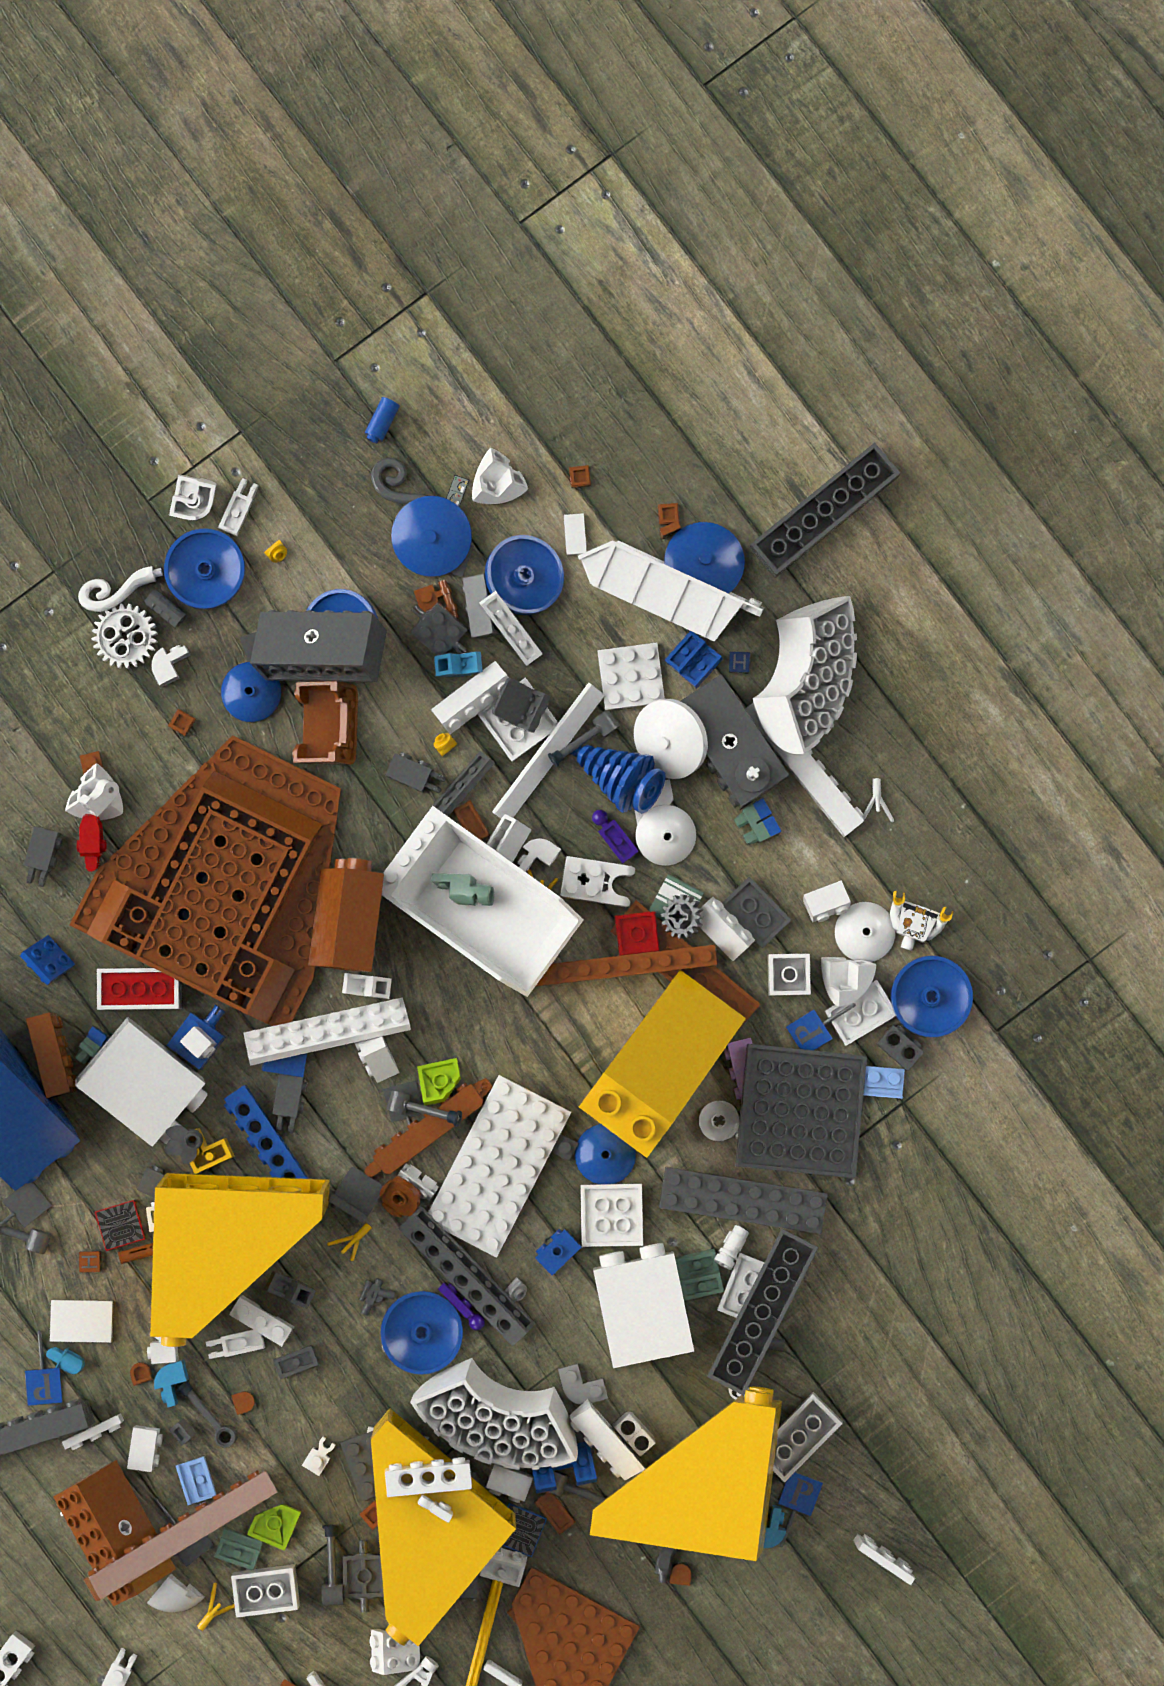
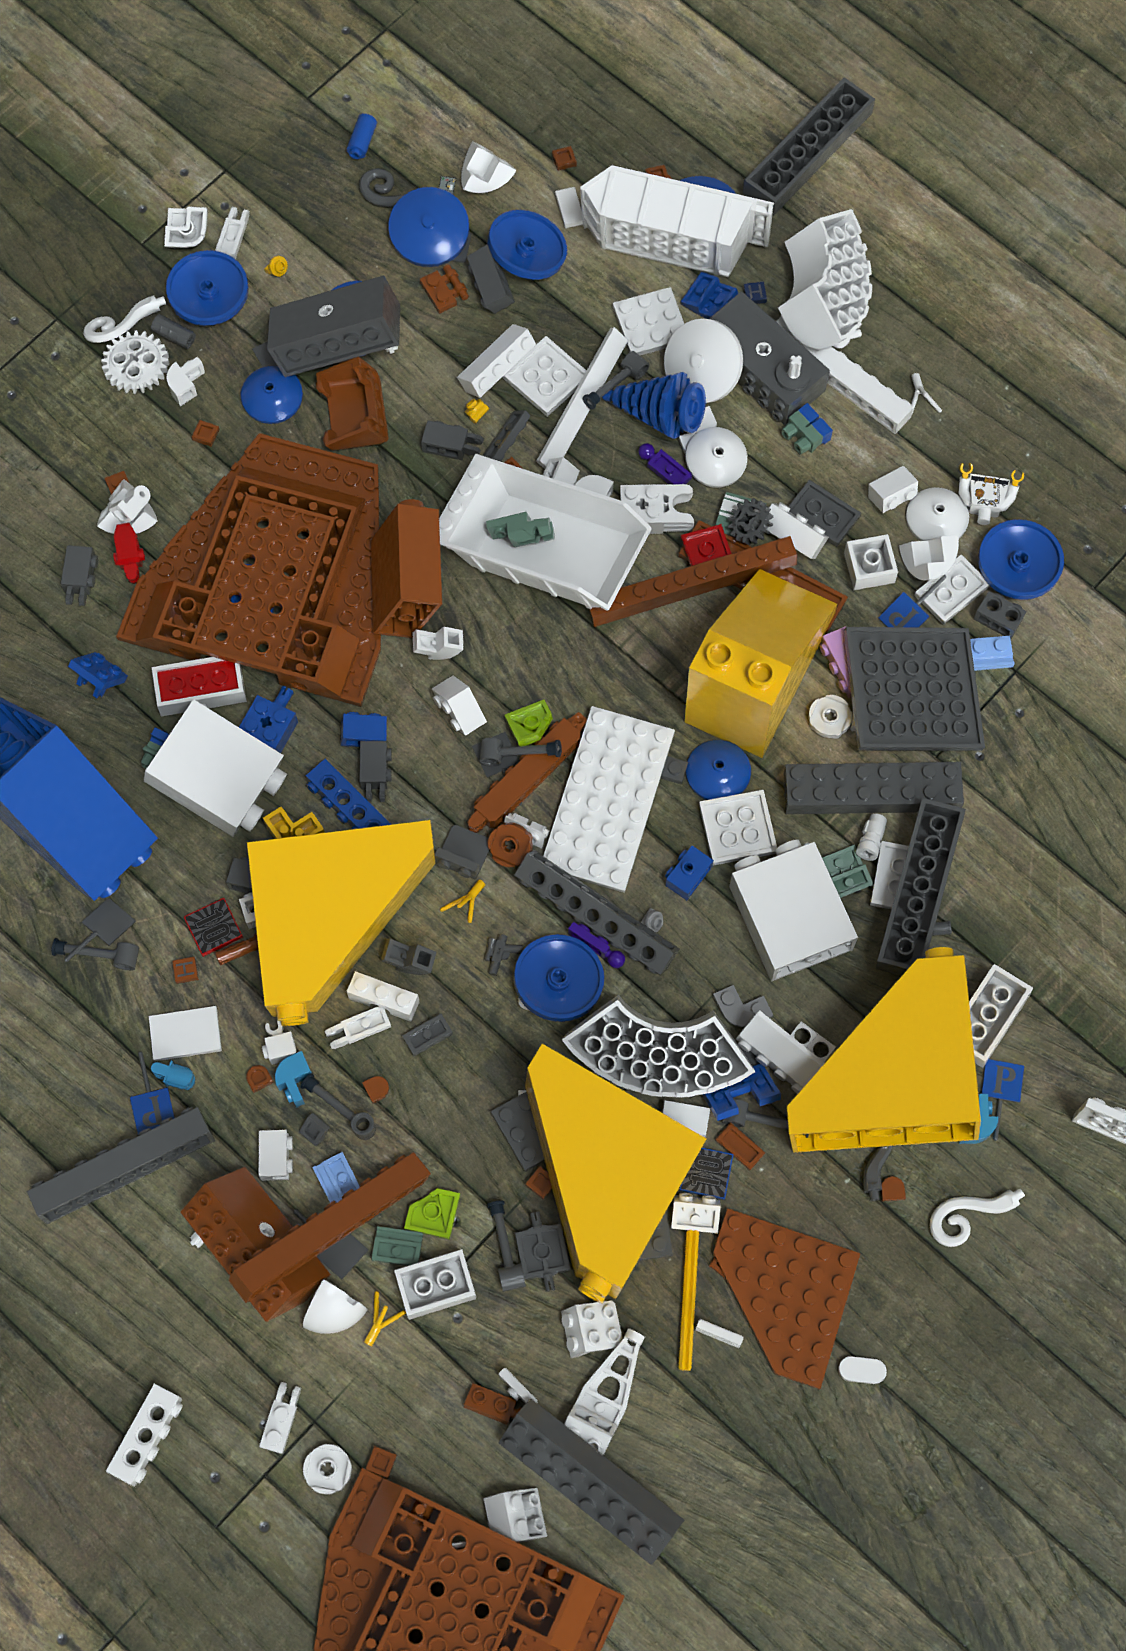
camera: 15 degrees left, 15 degrees down
dark orange brick [26,1012,77,1098] -> none
white plate [62,1413,124,1450] -> none
dark grey plate [165,1125,203,1164] -> none
white brick [180,1026,217,1059] -> none
white plate [243,997,411,1066] -> none
white plate [302,1436,336,1476] -> none
white brick [385,1457,472,1497] -> none
dark grey plate [411,602,468,656] -> none
white plate [418,1494,453,1523] -> none
dark azure brick [434,651,483,677] -> none
white plate [479,591,542,666] -> none
dark grey bracket [492,678,551,733] -> none
none -> white plant [930,1188,1025,1247]

